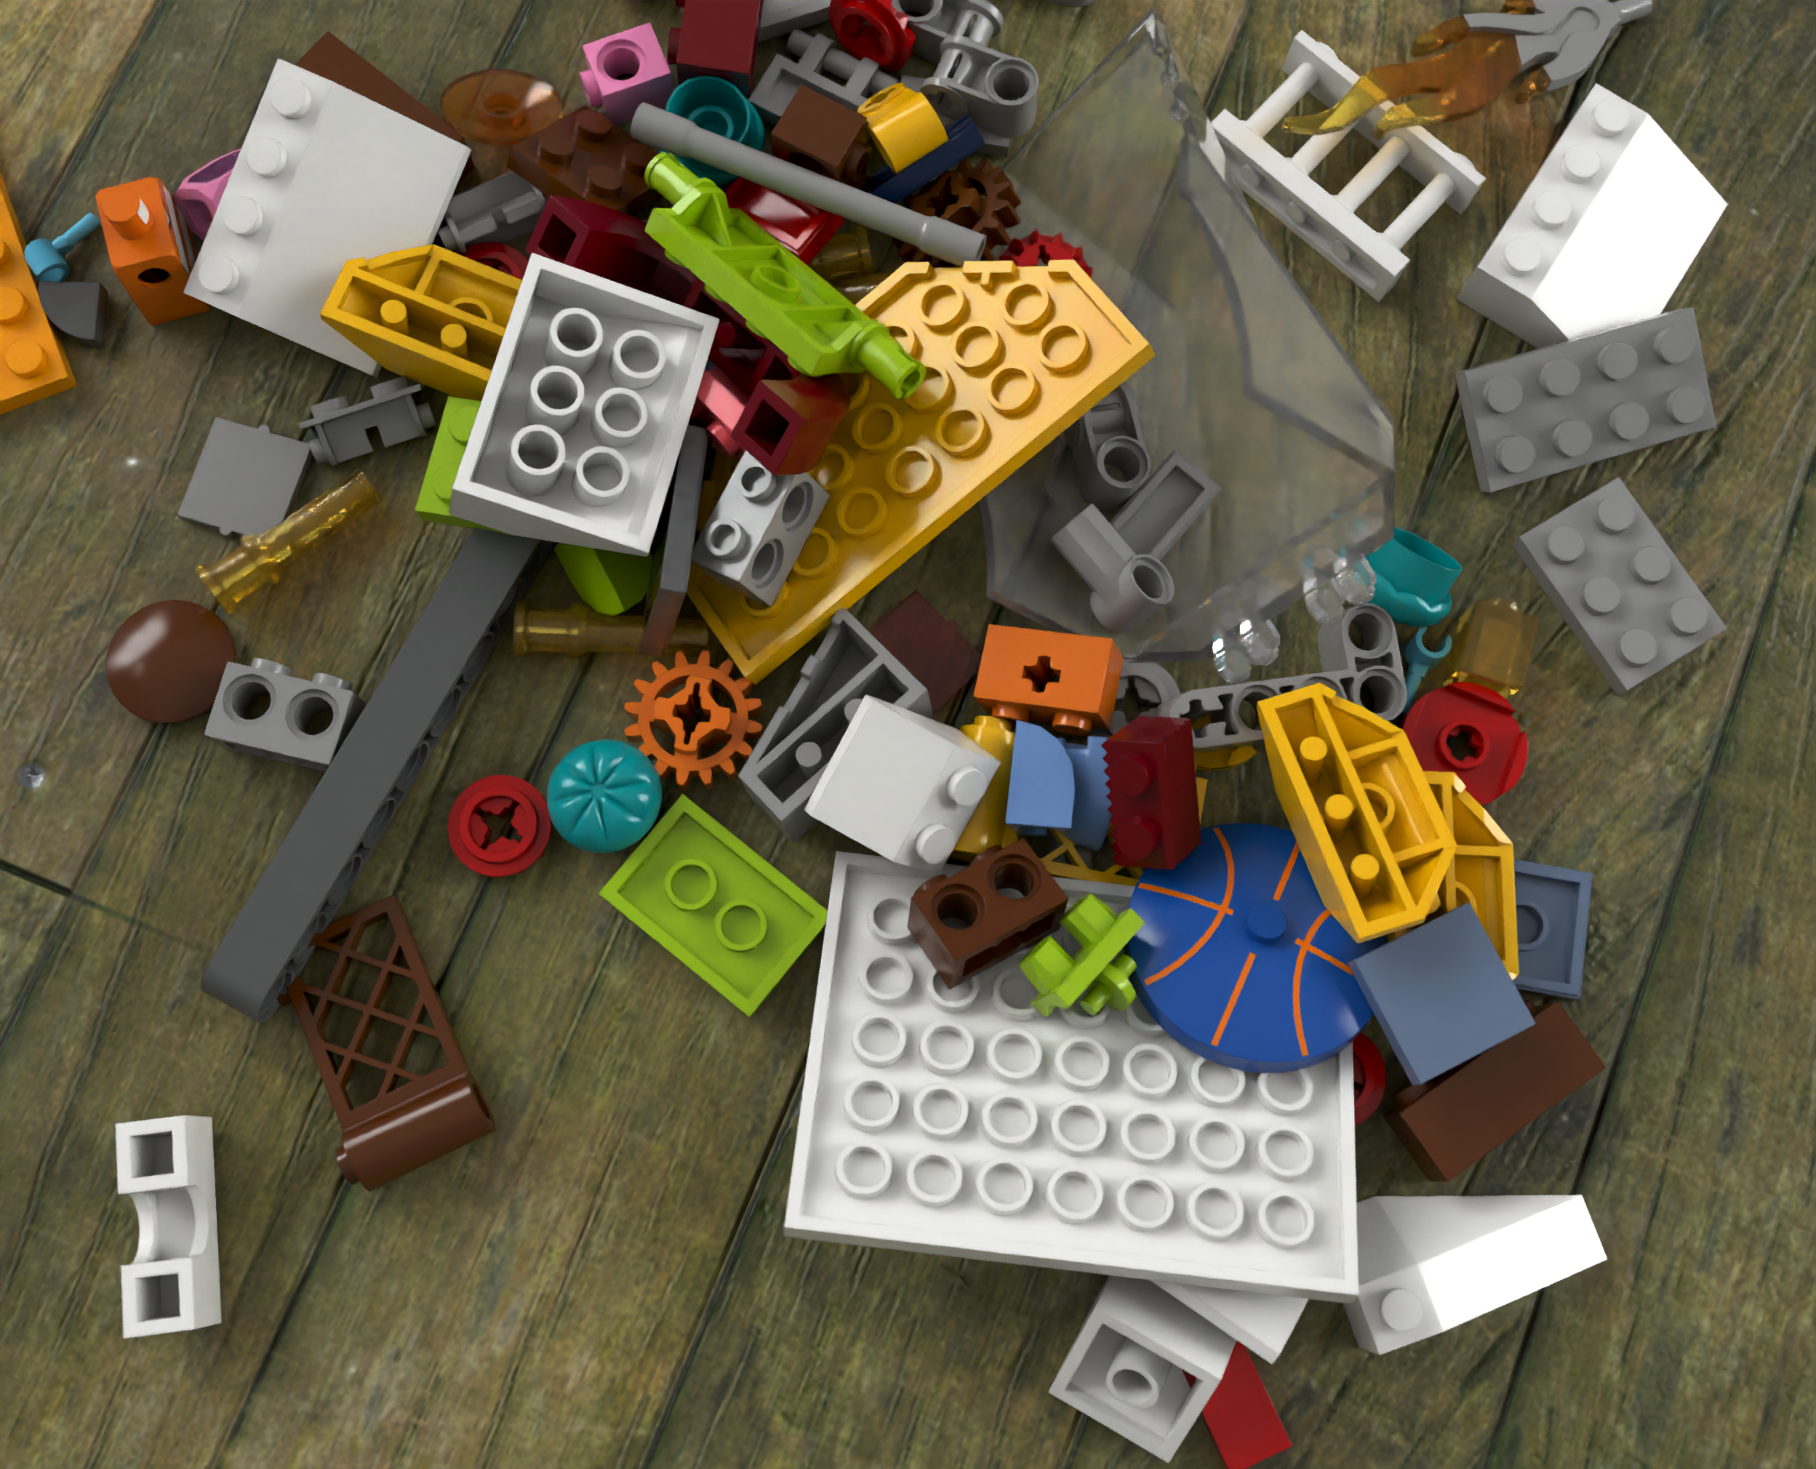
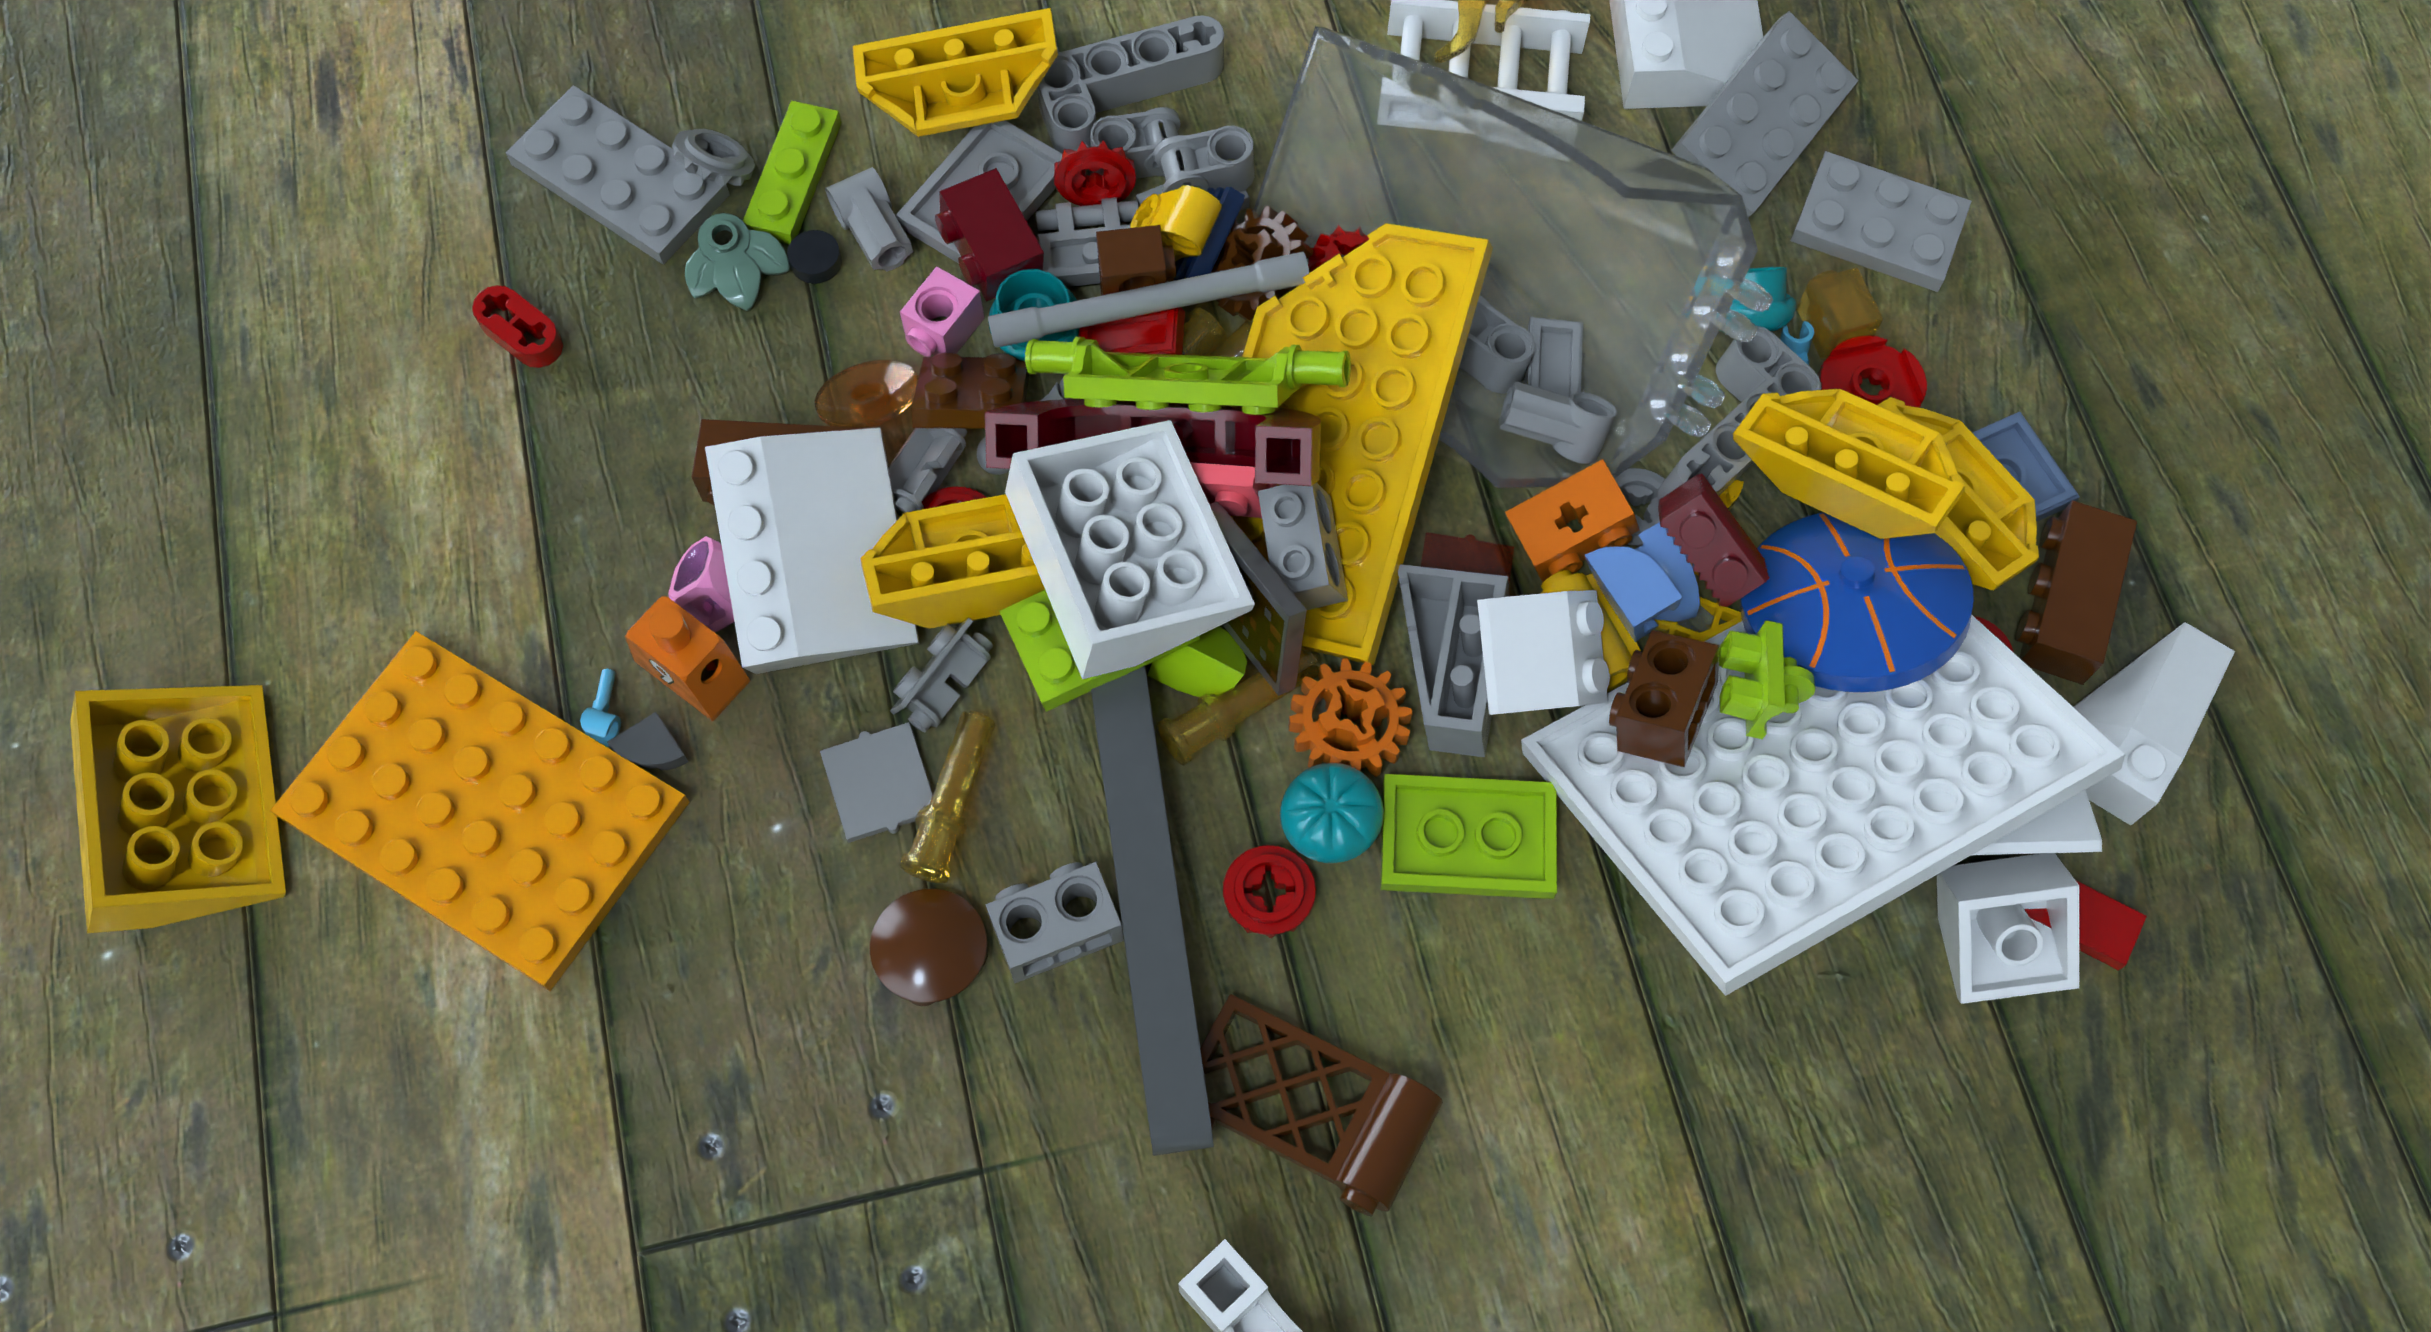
camera: 30 degrees left, 10 degrees down
sand blue tile [1347,902,1536,1086] -> none

